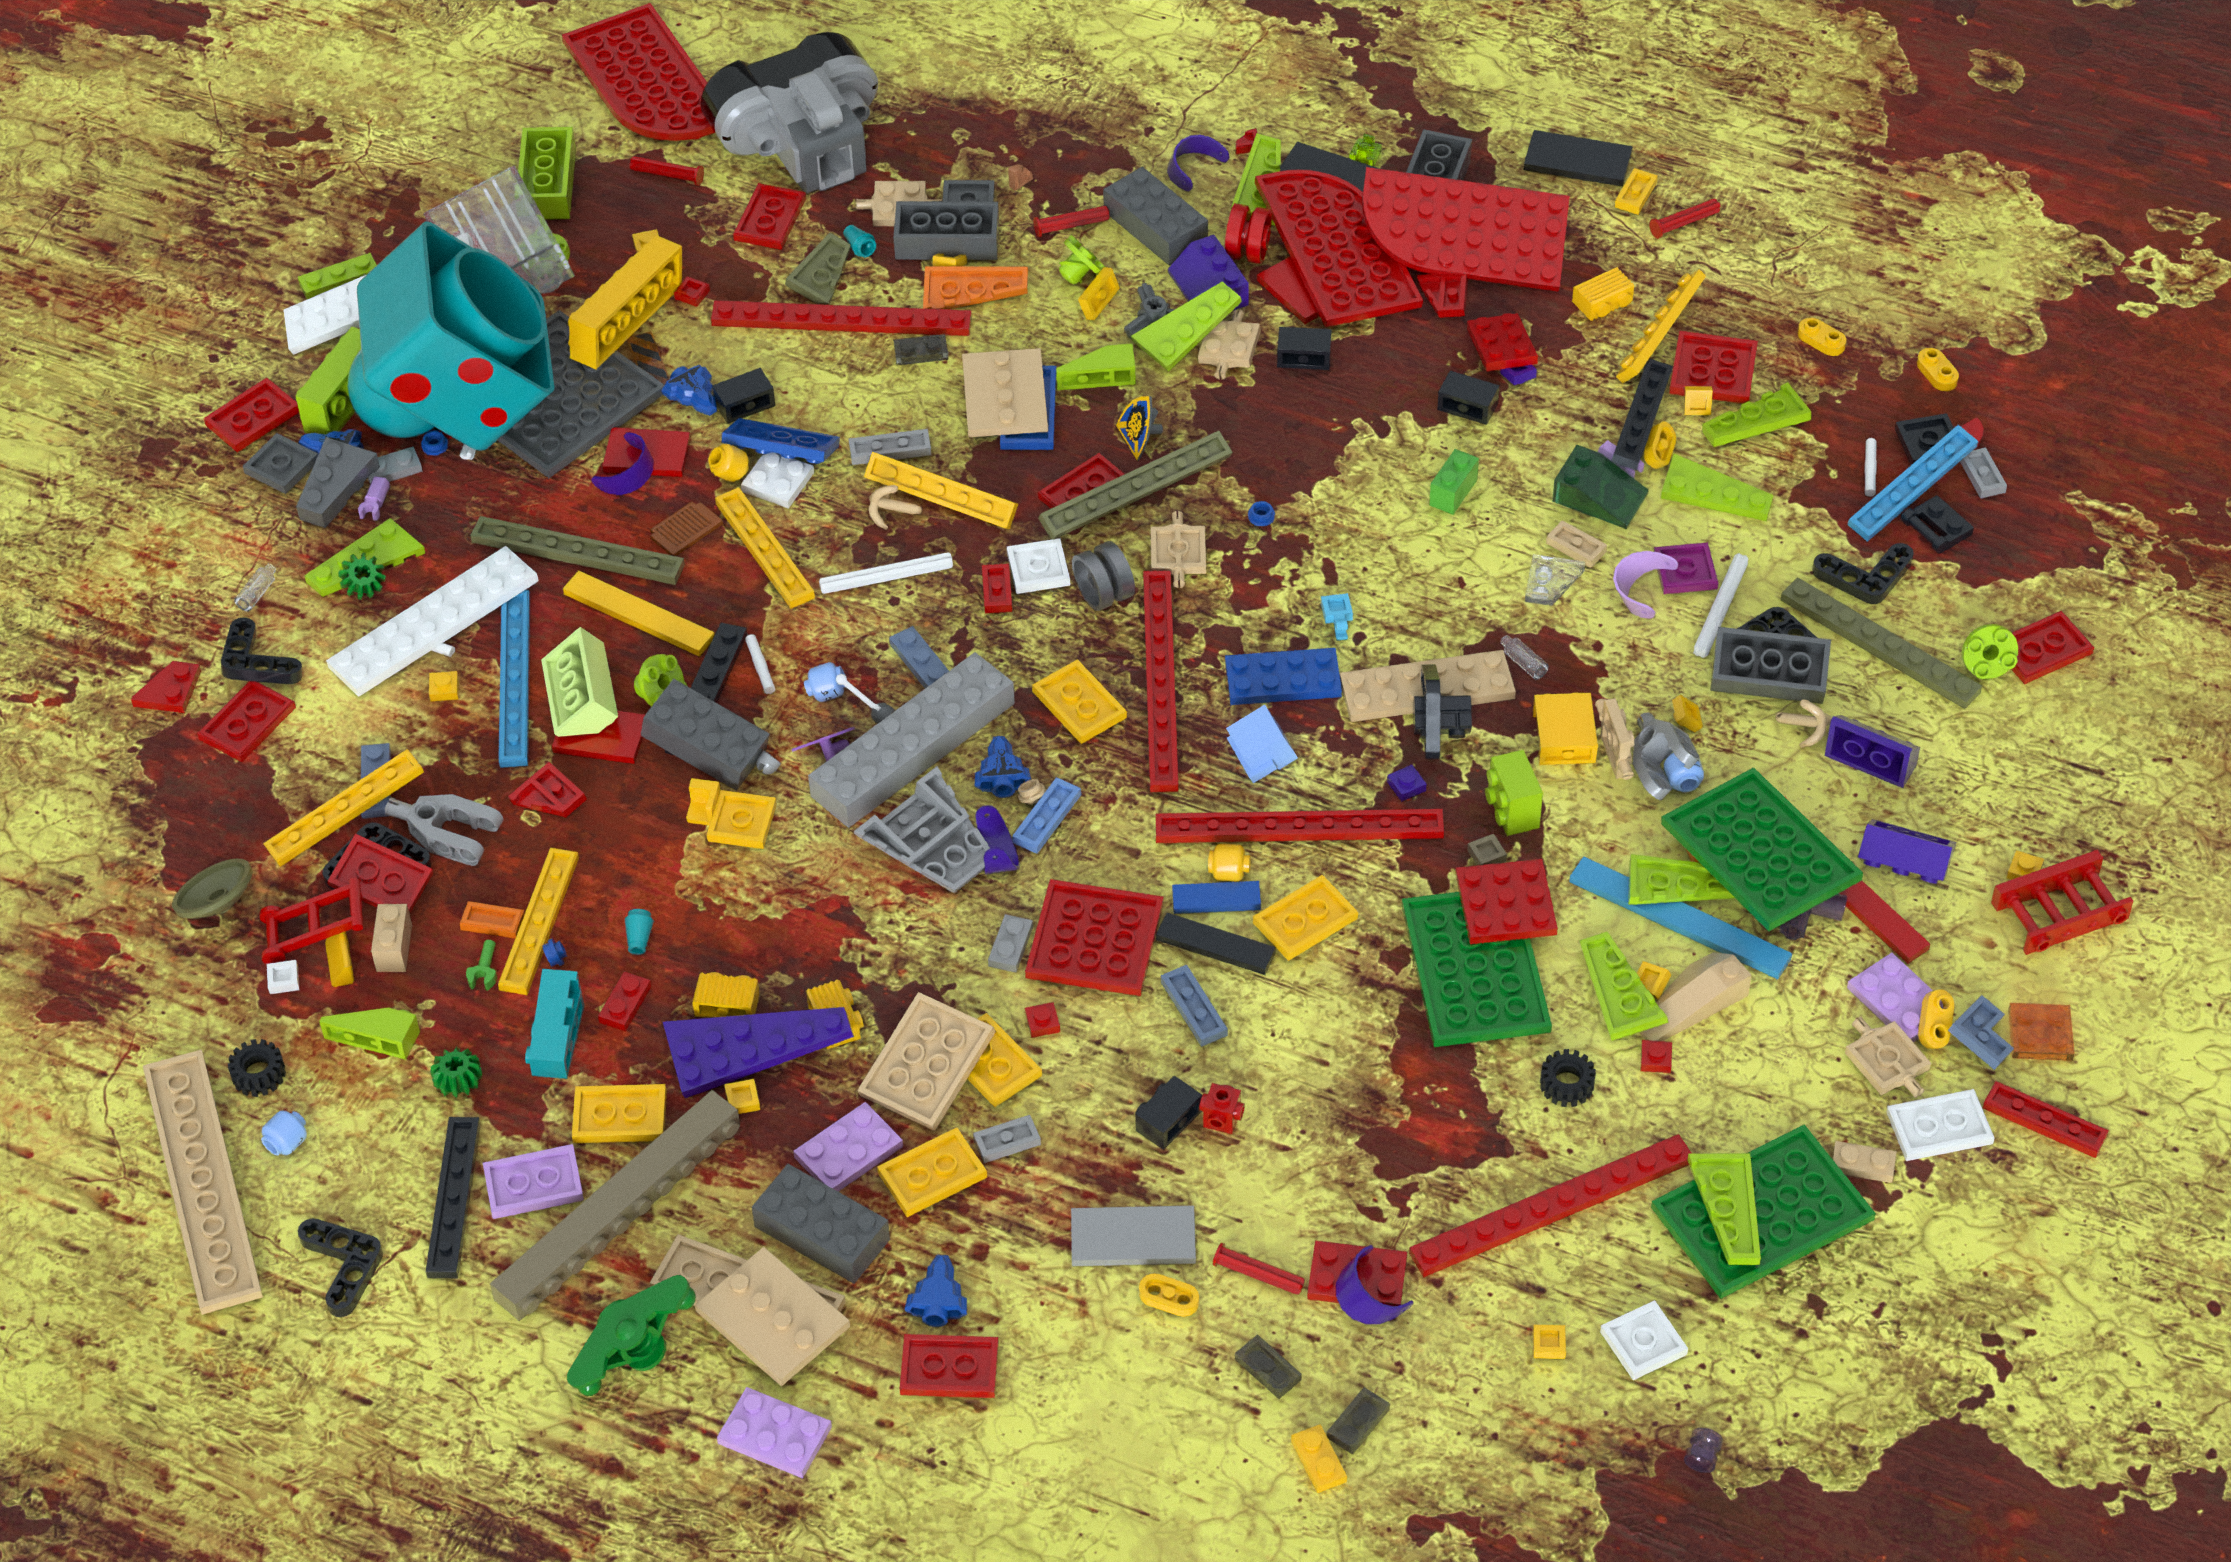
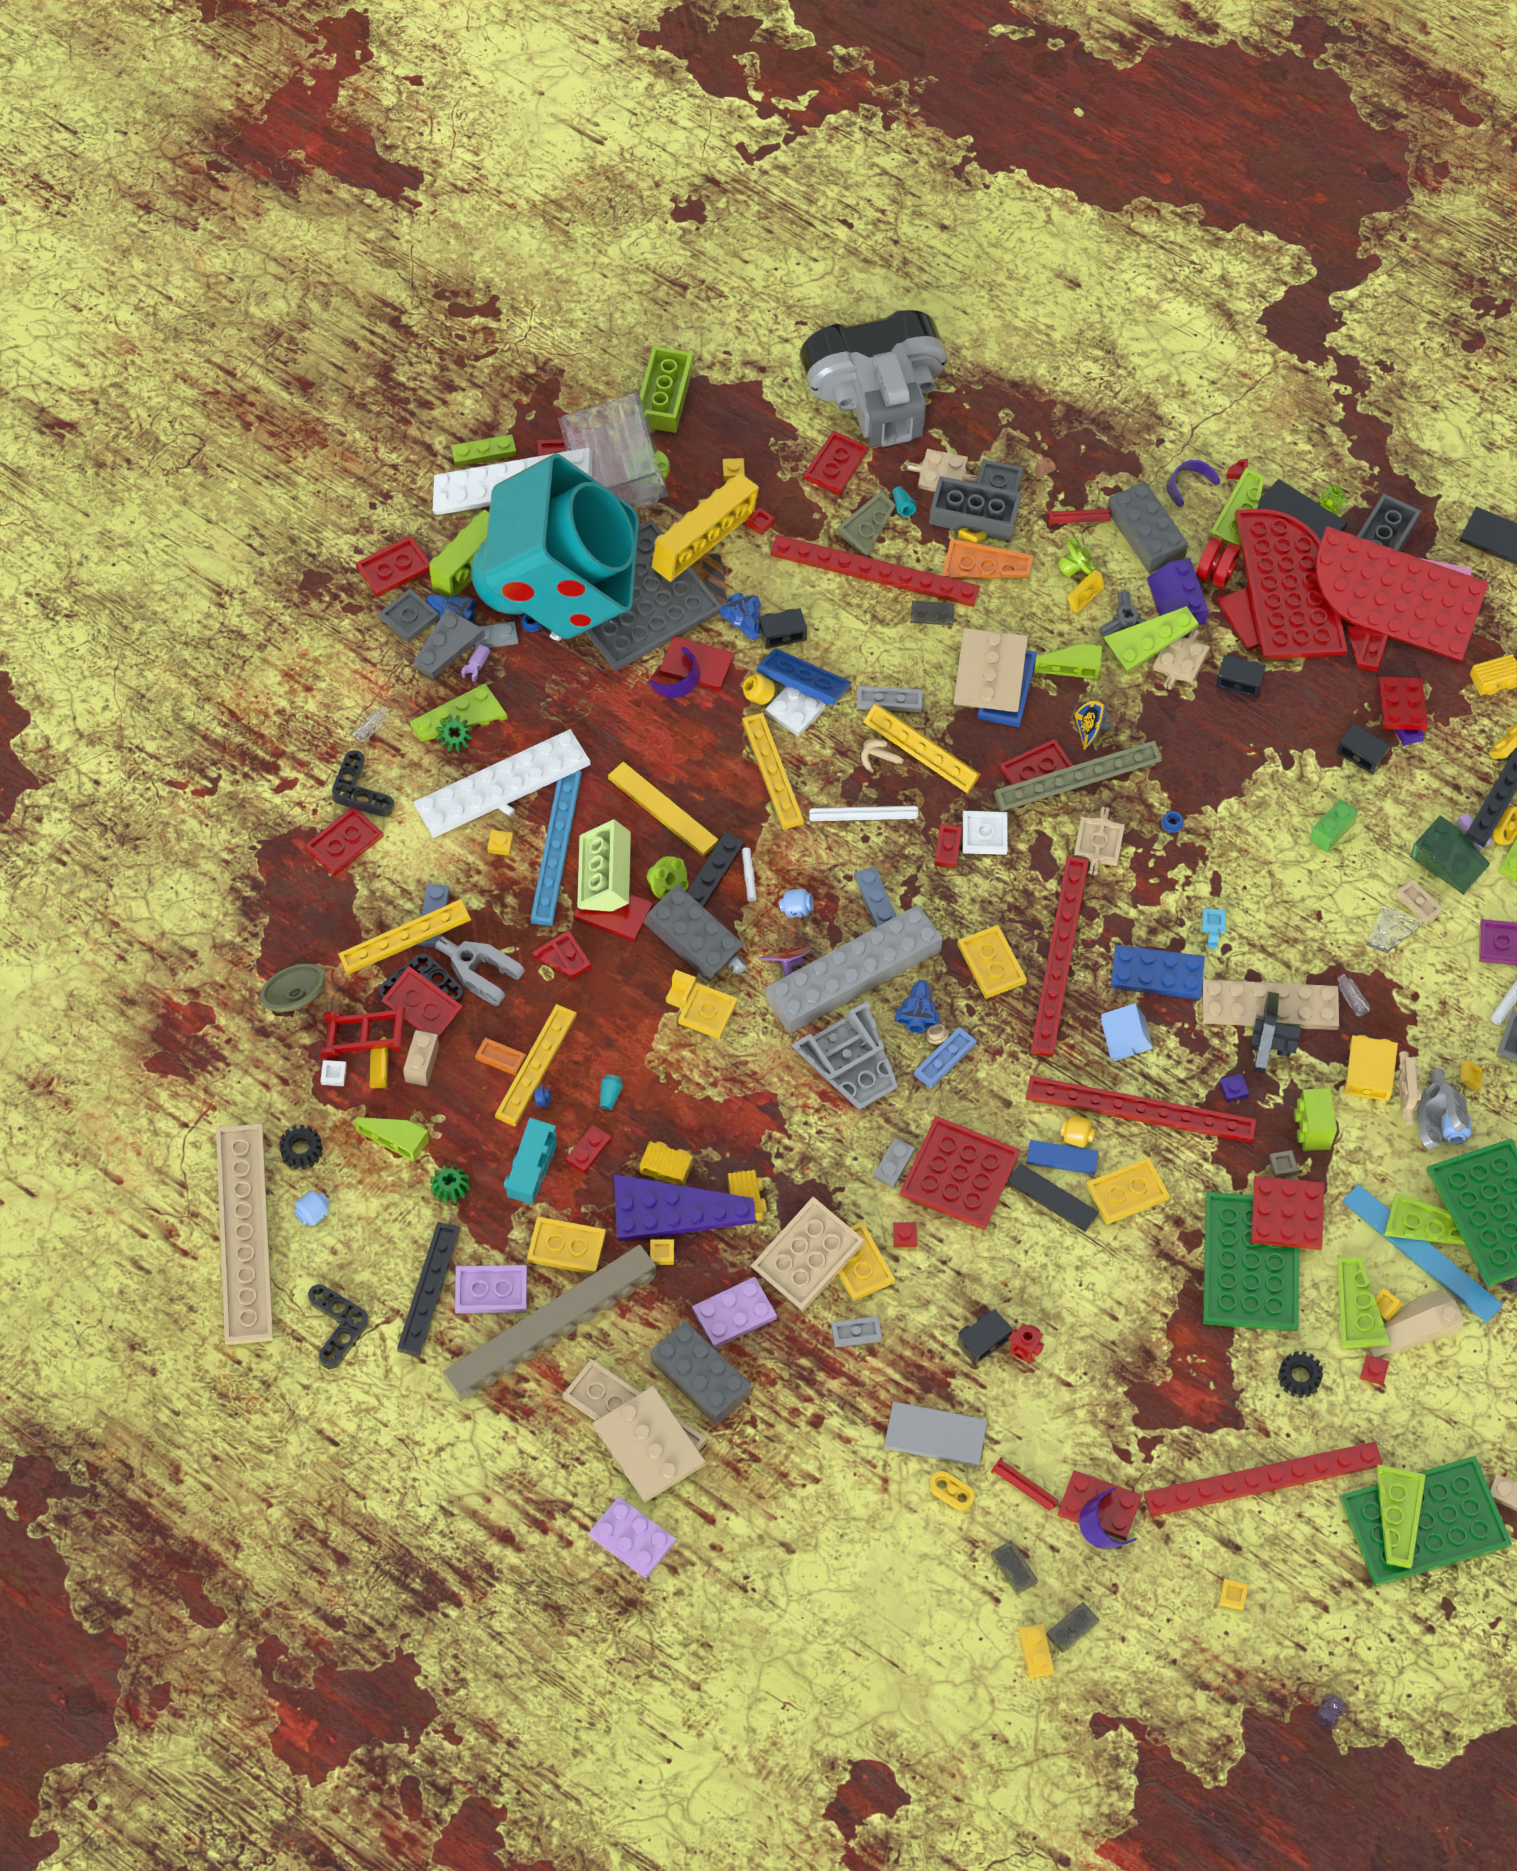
camera: 10 degrees right, 10 degrees up
red wing [131,661,201,713] -> none
bright green bar [466,940,497,991] -> none
olive plate [470,516,685,585] -> none
red plate [562,3,723,141] -> none
green piece [567,1275,696,1396] -> none
red axle [629,156,704,186] -> none
dark orange window [650,501,723,556] -> none
hinge [836,674,896,724] -> none
yellow plate [877,1127,987,1217] -> none
red plate [899,1334,999,1398] -> none
blue rock [905,1254,967,1327] -> none
dark purple piece [975,805,1020,875] -> none
flat silver wheel [1072,541,1135,611] -> none
sand blue plate [1161,965,1228,1047] -> none
white plate [1600,1300,1688,1380] -> none
lavender piece [1613,551,1678,619] -> none

